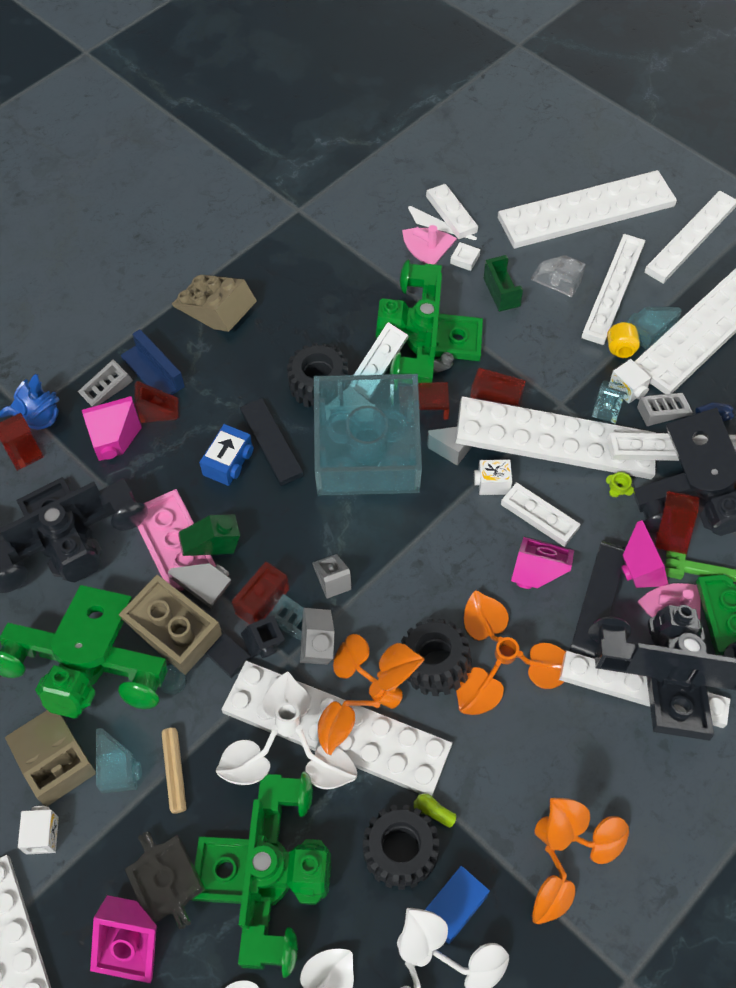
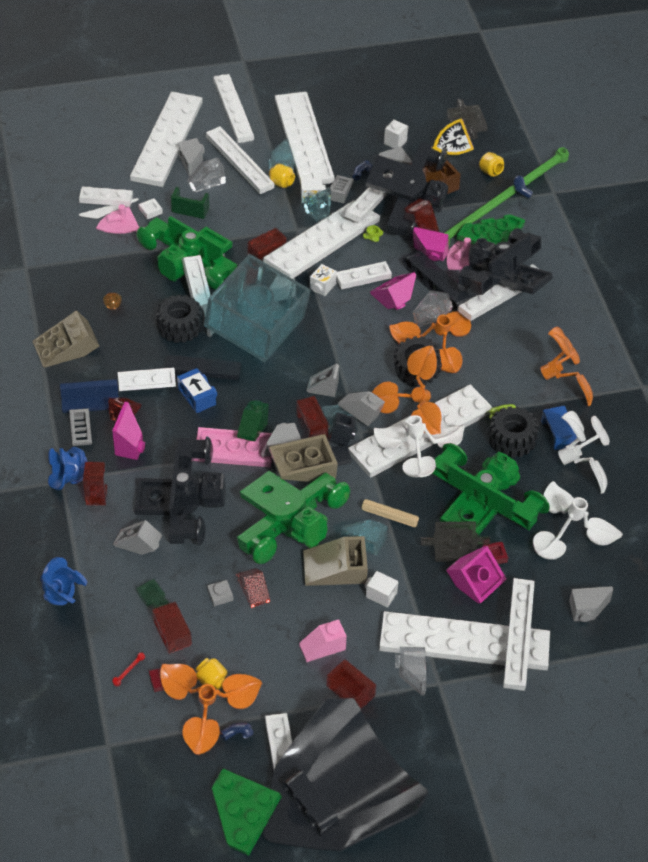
camera: 60 degrees left, 10 degrees down
none -> clear orange plate [103,293,122,309]
none -> white plate [118,367,176,391]
none -> light grey slope [178,138,205,176]
none -> clear slope [412,291,453,327]
none -> dark red plate [483,542,508,564]

